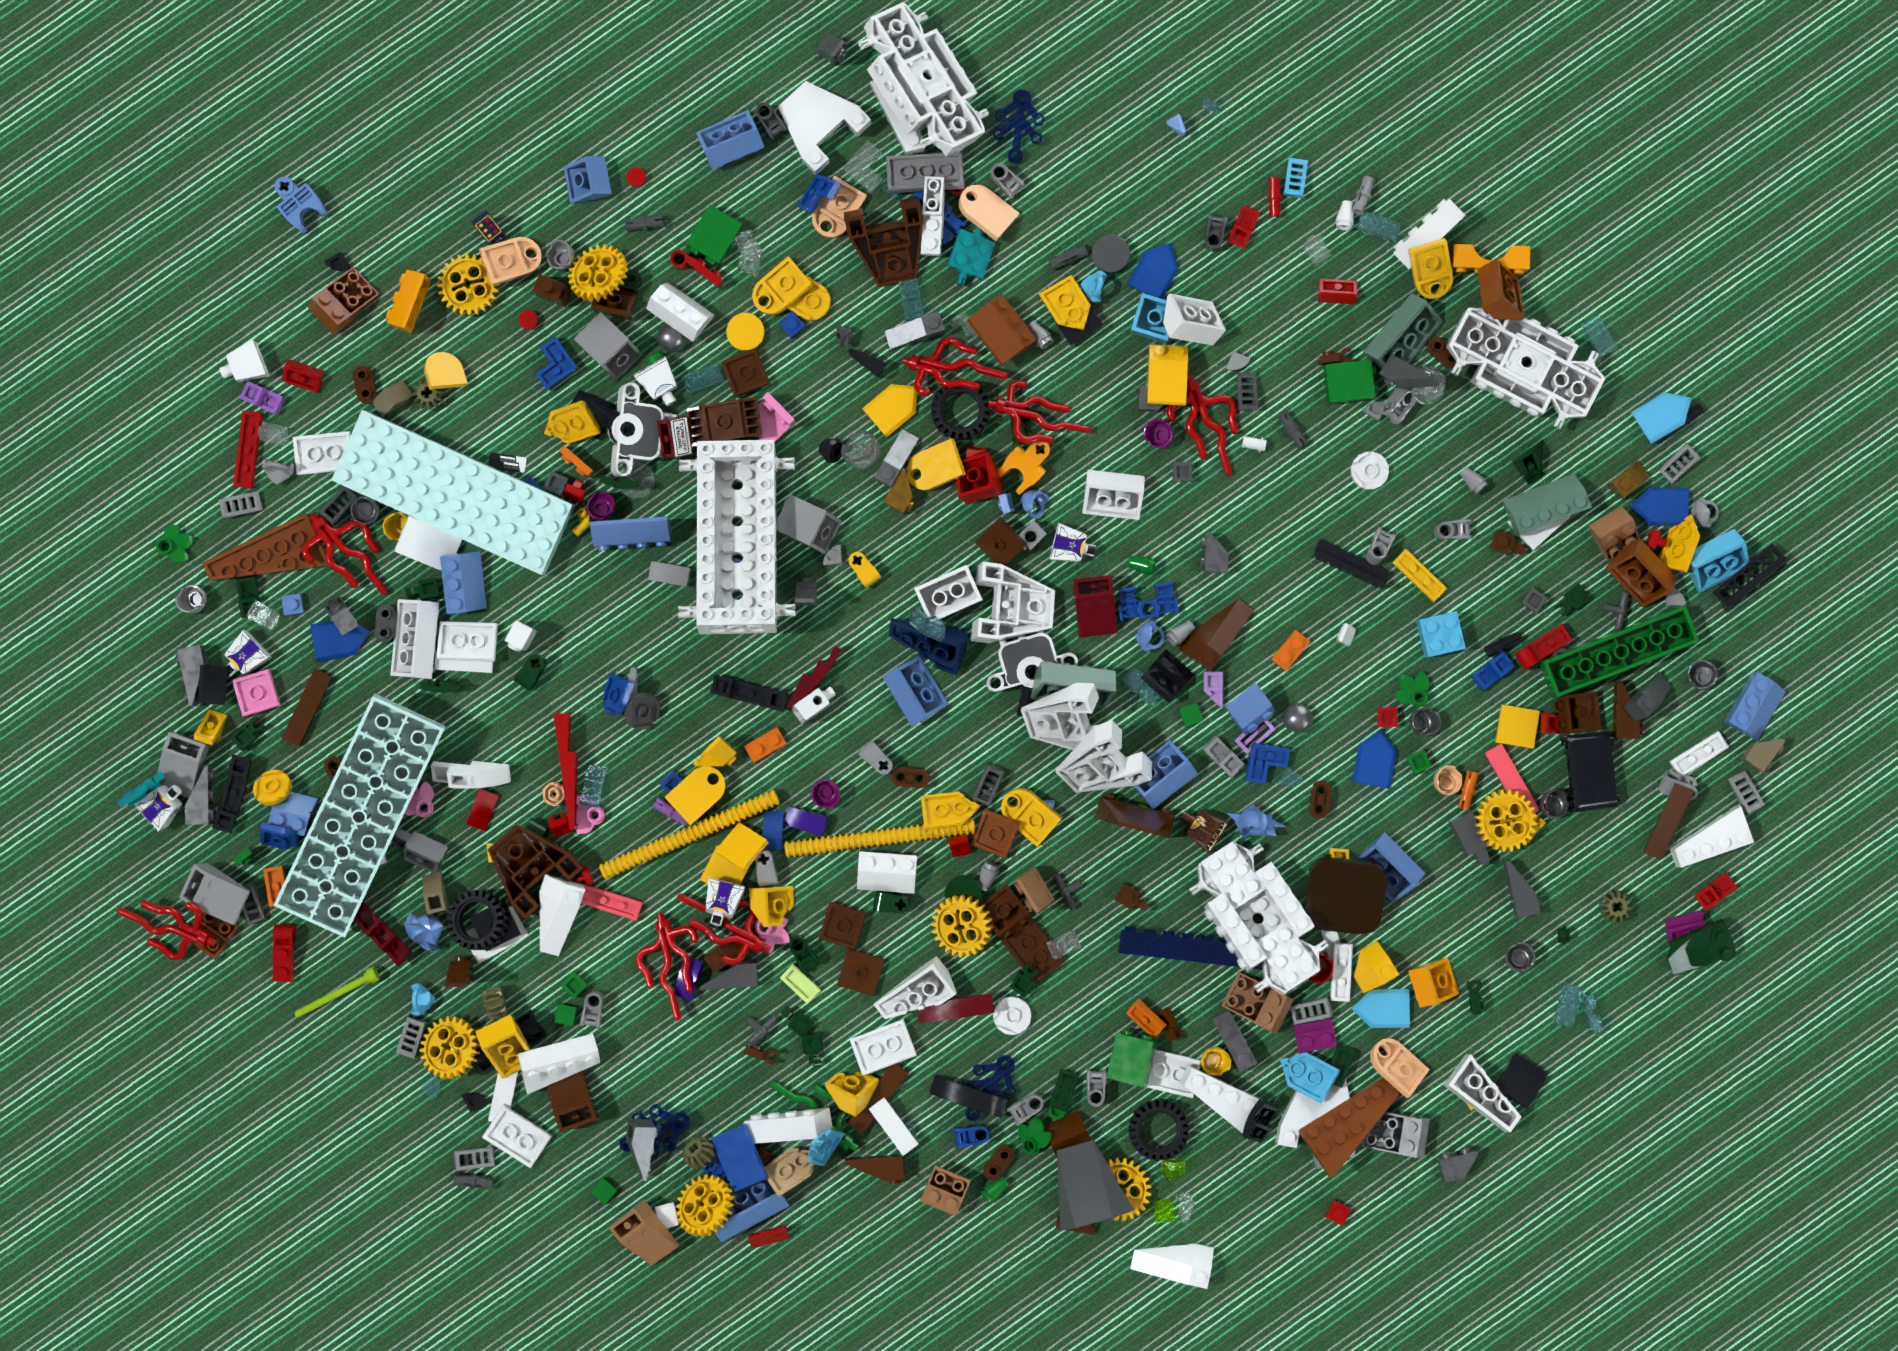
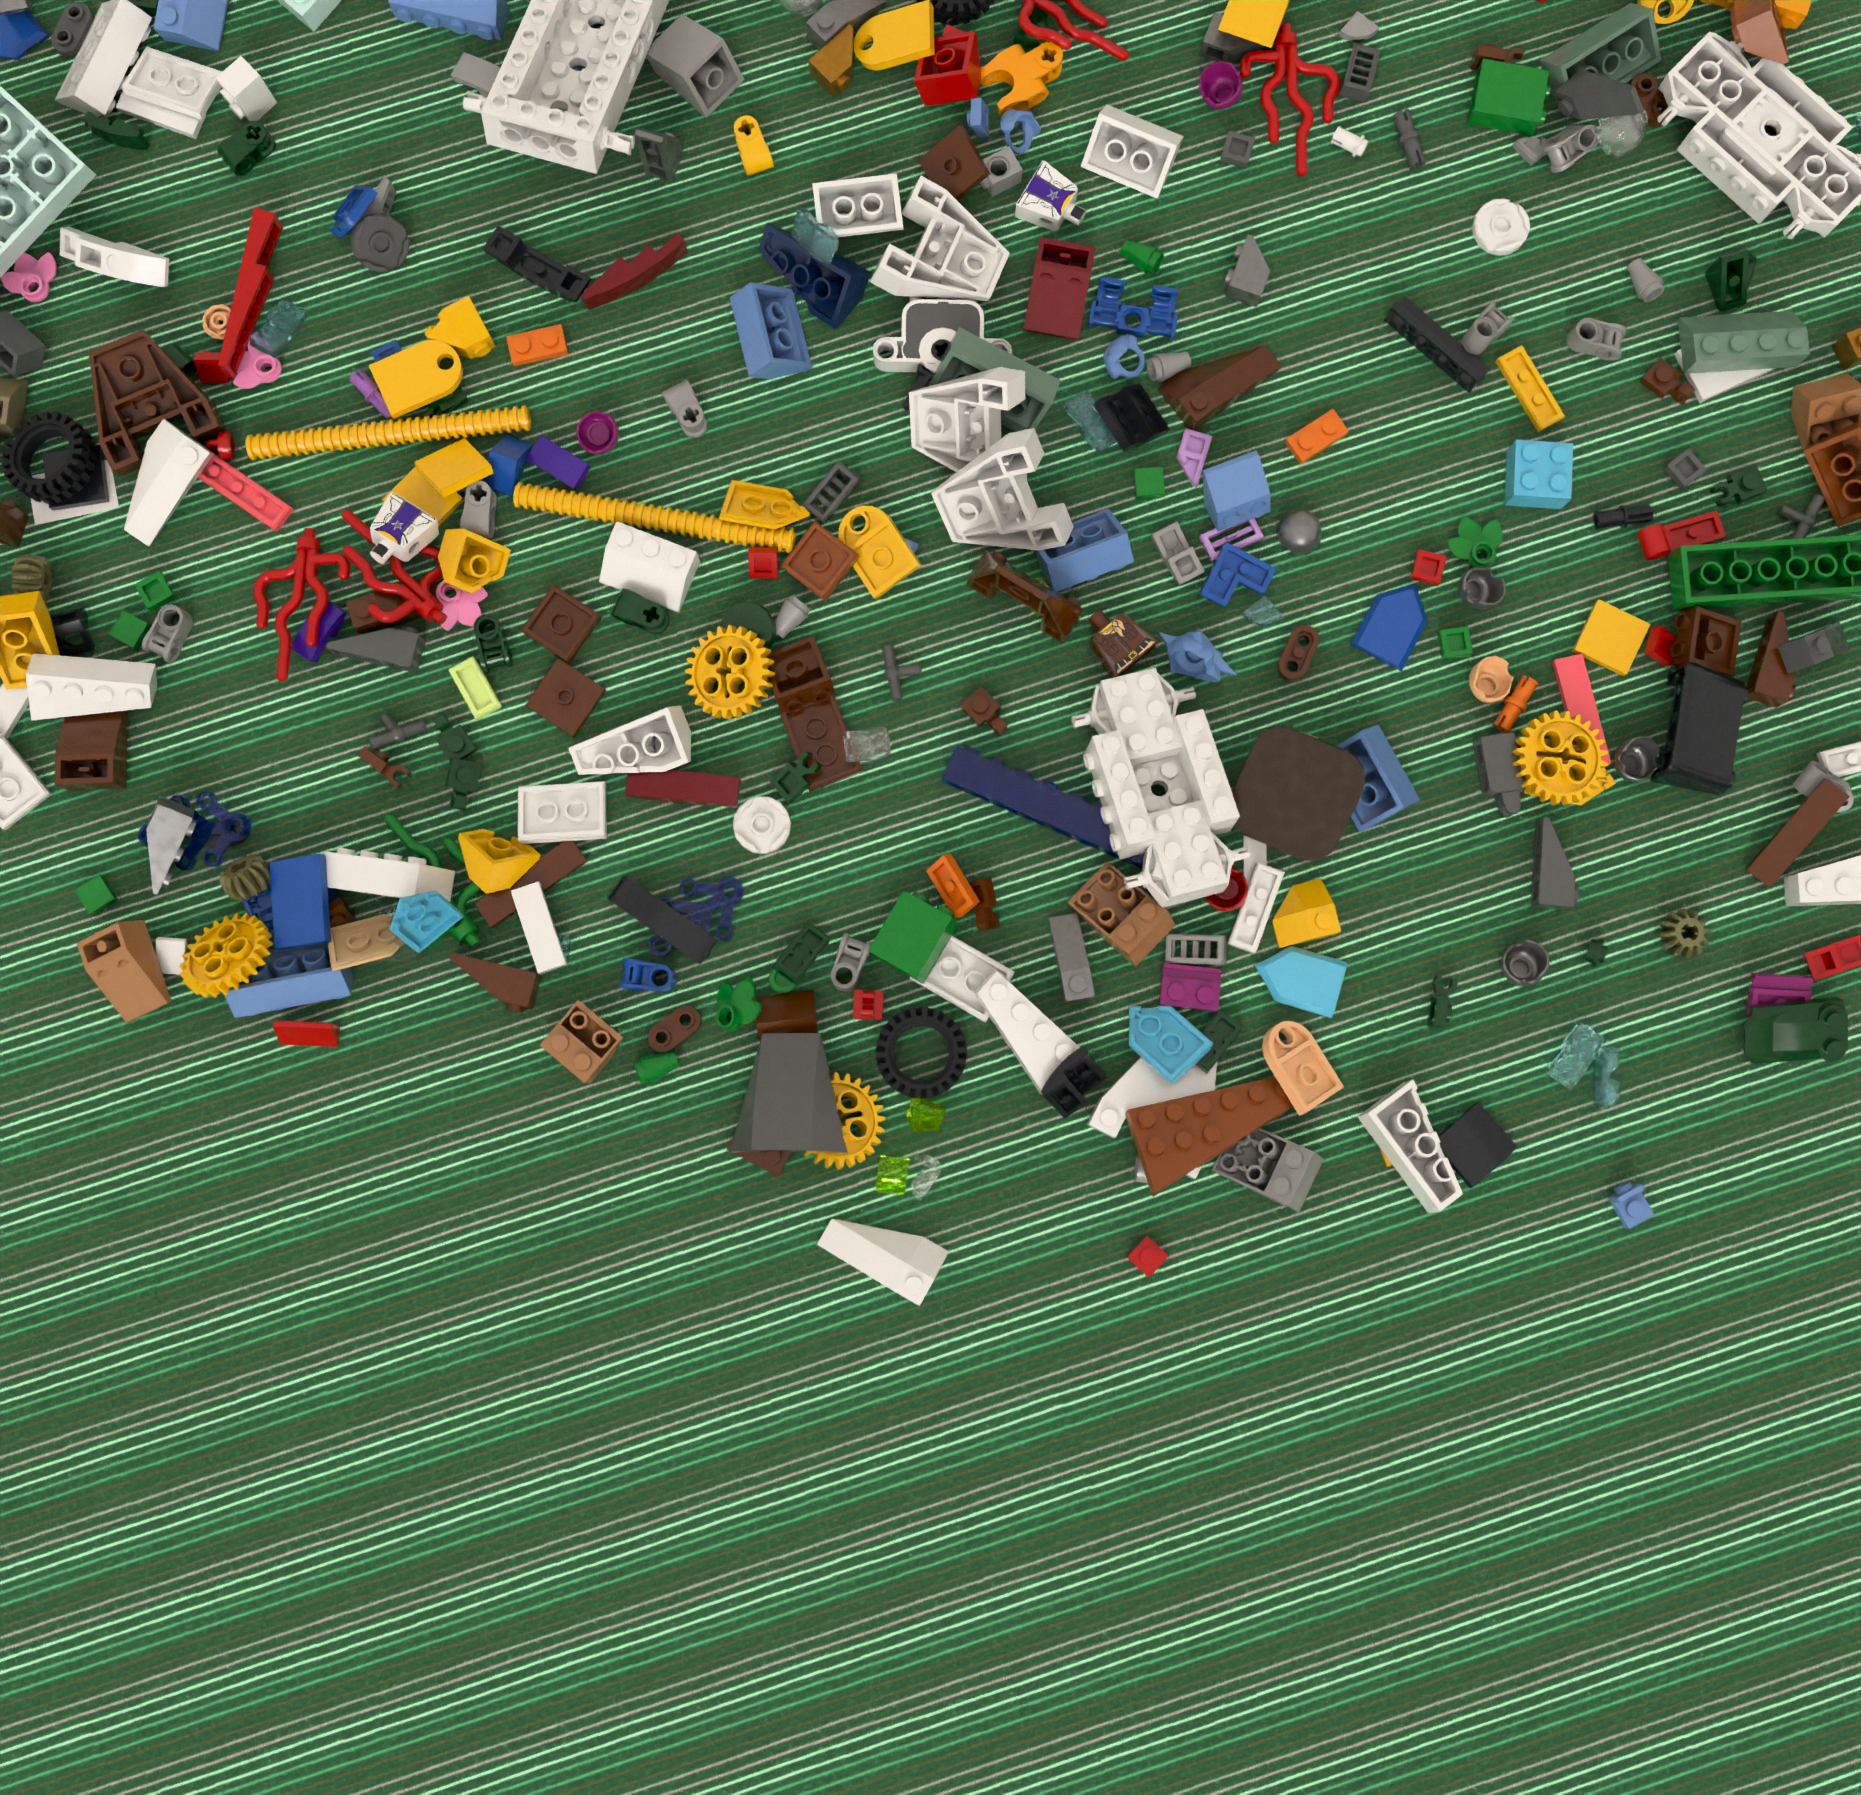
camera: 20 degrees right, 5 degrees down
red slope [466,788,499,831] -> none
white torso [791,686,836,724] -> none
light grey tile [823,544,843,566] -> none
reddish brown plate [891,767,930,788] -> none
light grey piece [1006,1093,1044,1126] -> none
medium nougat slope [1014,866,1055,914] -> none
yellow hair [1201,1047,1232,1076] -> none
white slope [1336,623,1356,646] -> none
light orange slope [1408,957,1459,1008] -> none
flat silver slope [1437,1147,1478,1183] -> none
blue slope [1471,651,1515,691] -> none
none -> red tile [853,990,884,1021]
none -> medium blue bracket [1608,1181,1654,1229]

